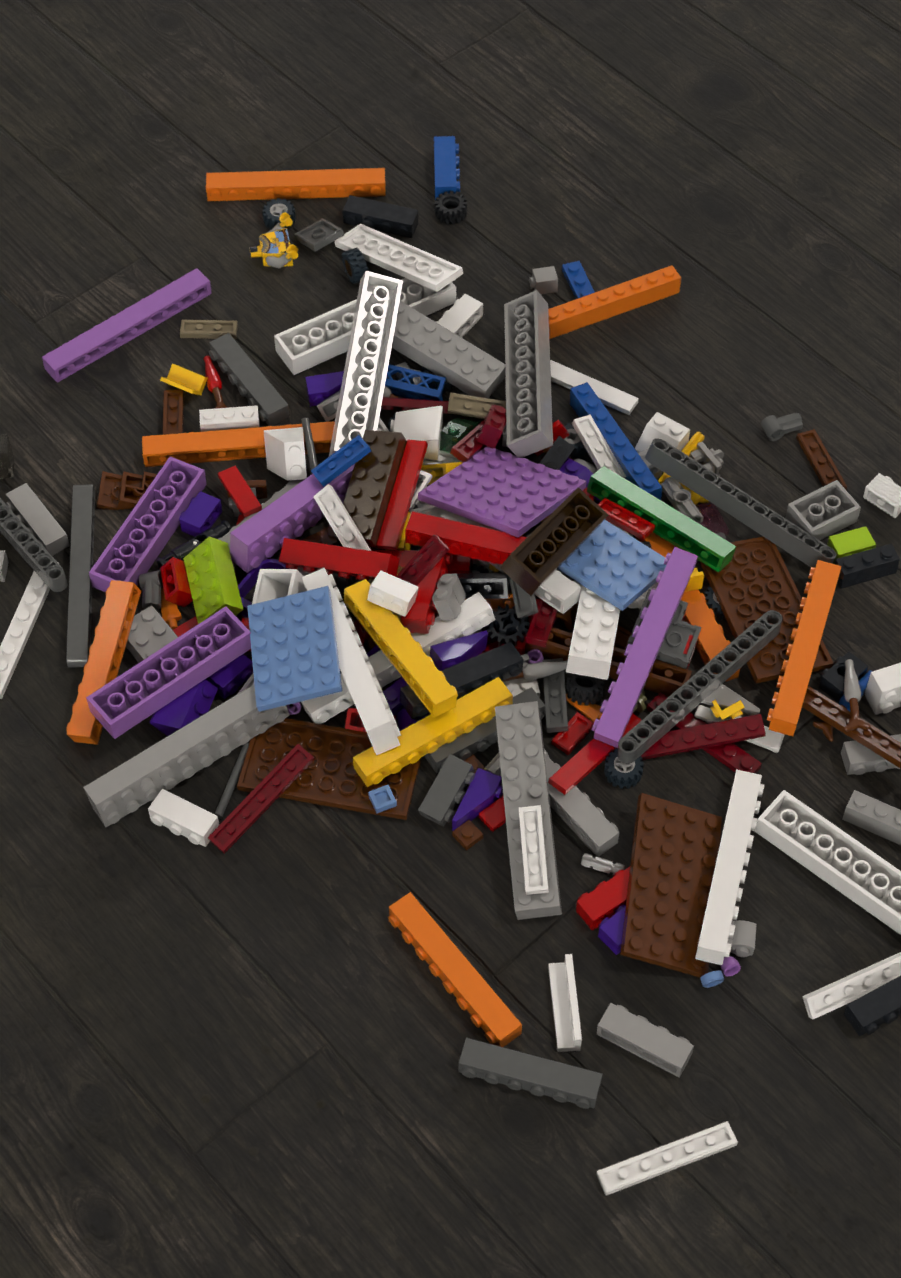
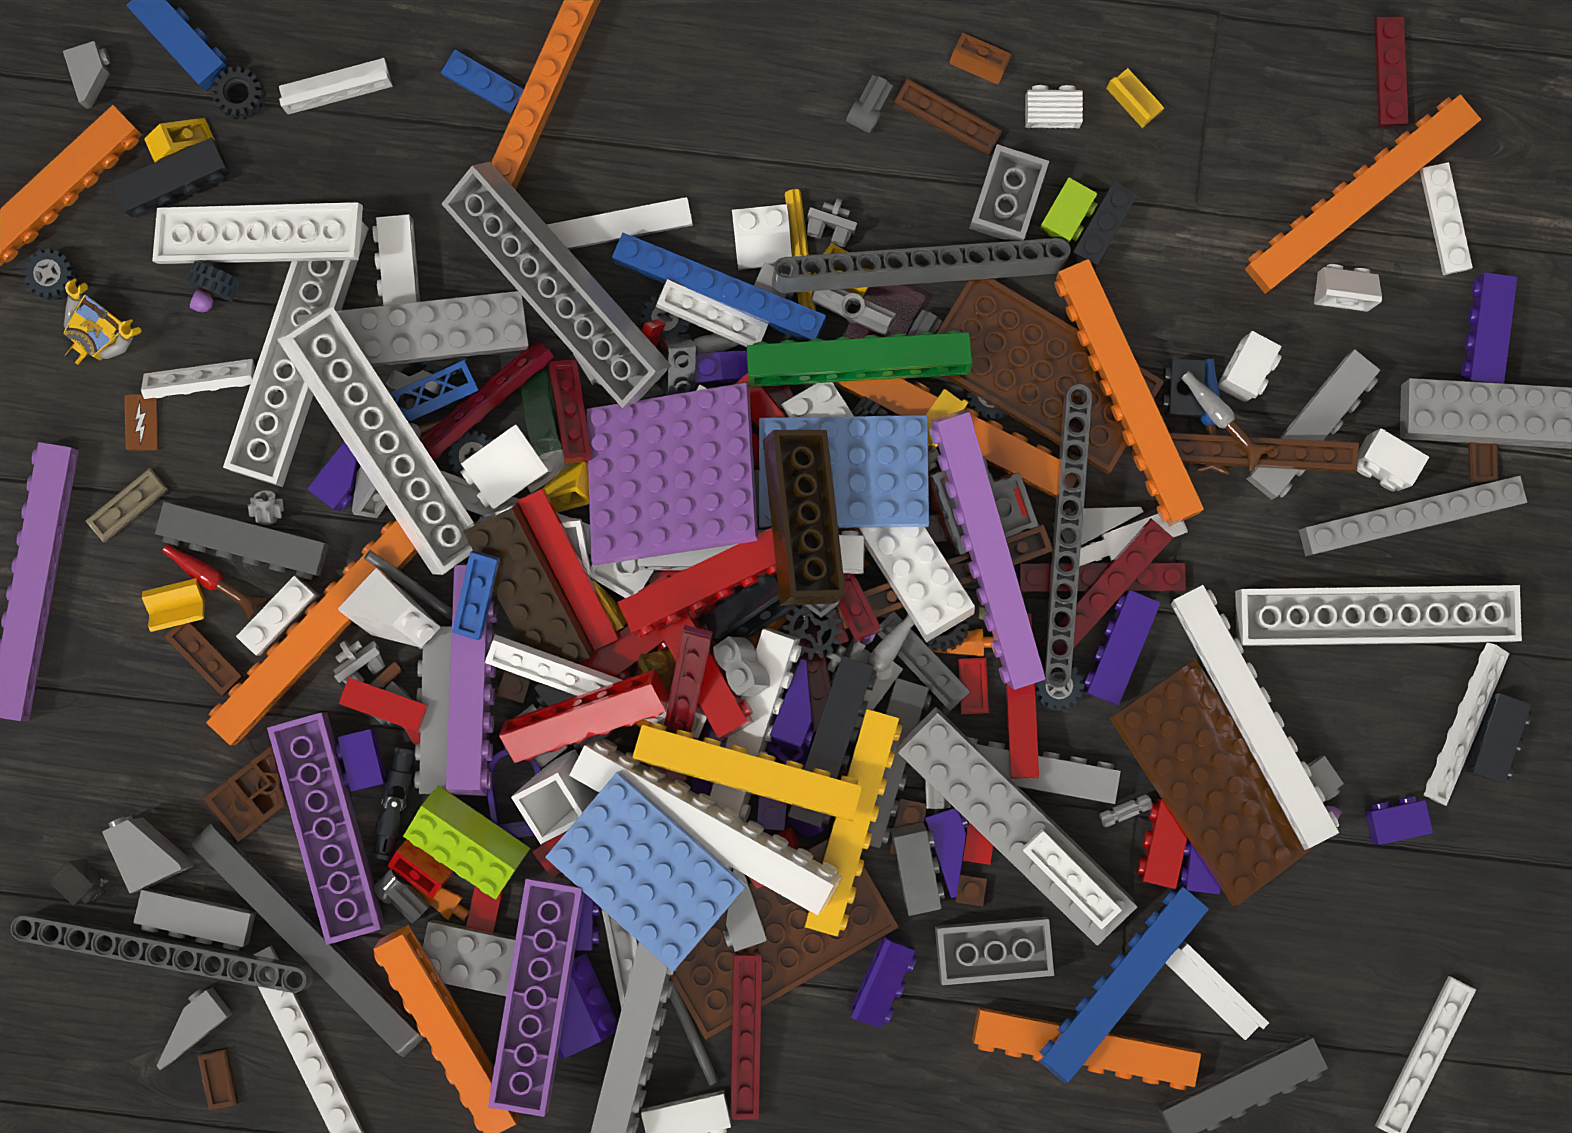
camera: 45 degrees left, 30 degrees up
dark grey tile [294,218,344,251] -> none
white brick [367,570,419,617] -> none
medium blue plate [368,785,397,813] -> none
dark tan tile [447,393,506,419] -> none
dark red brick [477,404,506,448] -> none
light grey brick [529,266,558,294] -> none
light grey brick [596,1003,694,1078] -> none
red tile [598,498,655,541] -> none
medium blue tile [700,970,724,988] -> none
yellow bracket [710,699,745,721] -> none
none -> light grey slope [63,41,111,109]
none -> light grey slope [102,815,195,893]
none -> dark orange slope [125,394,158,451]
none -> white plate [141,359,255,399]
none -> yellow slope [145,118,214,162]
none -> medium lavender hinge [190,288,213,312]
none -> light grey gear [248,491,284,525]
none -> white fence [279,58,393,114]
none -> light grey hips [333,640,385,684]
none -> light grey slope [723,869,767,952]
none -> dark purple slope [849,935,917,1028]
none -> light grey brick [935,917,1054,985]
none -> dark orange slope [949,33,1012,84]
none -> blue brick [1038,887,1209,1083]
none -> dark purple brick [1083,590,1160,706]
none -> dark purple brick [1365,796,1433,845]

